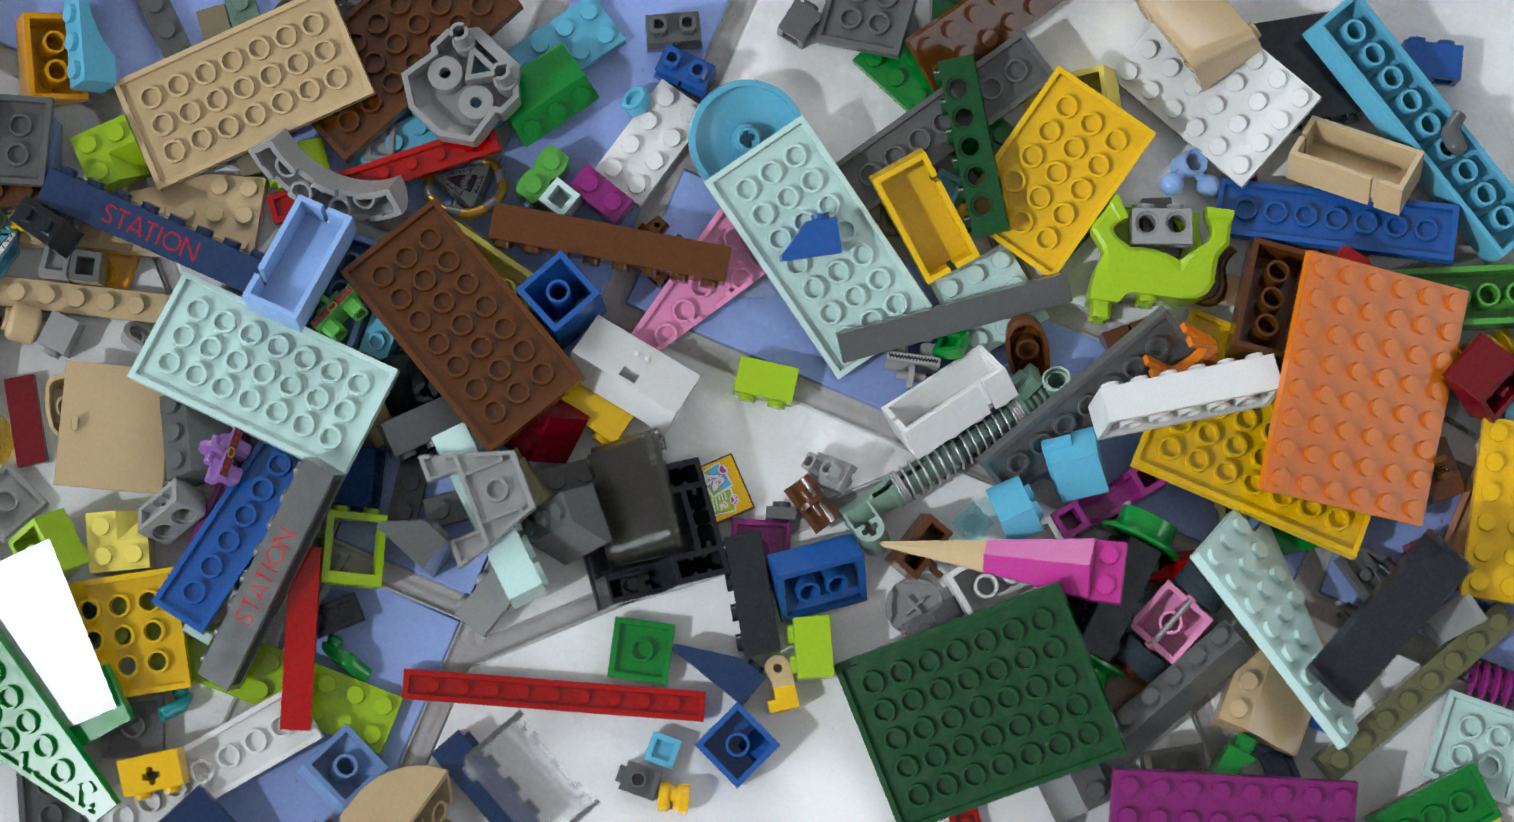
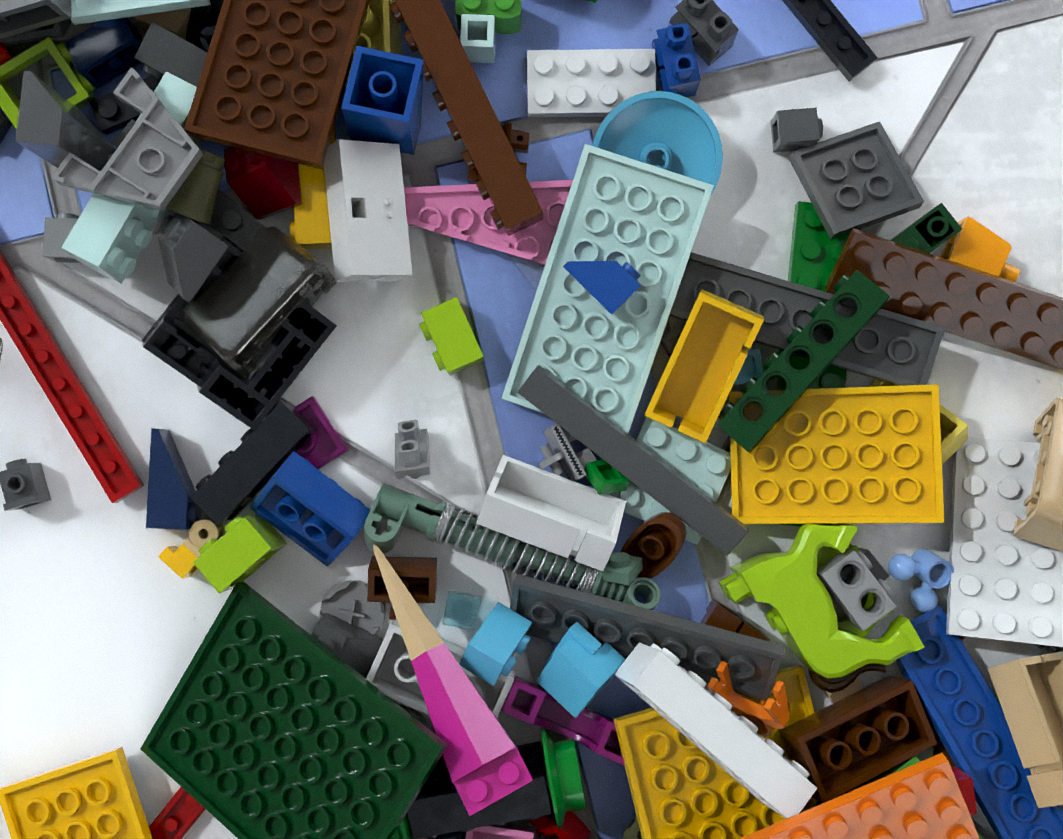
camera: 60 degrees right, 5 degrees up
magenta brick [569,163,634,225] -> none
green plate [607,616,675,685] -> none
medium azure tile [622,86,652,117] -> none
medium azure plate [644,731,682,770] -> none
yellow wheel [657,781,691,814] -> none
blue slope [694,702,780,788] -> none
tile [701,453,755,524] -> none
dark grey plate [765,501,797,522] -> none
reddish brown hips [784,473,840,534] -> none

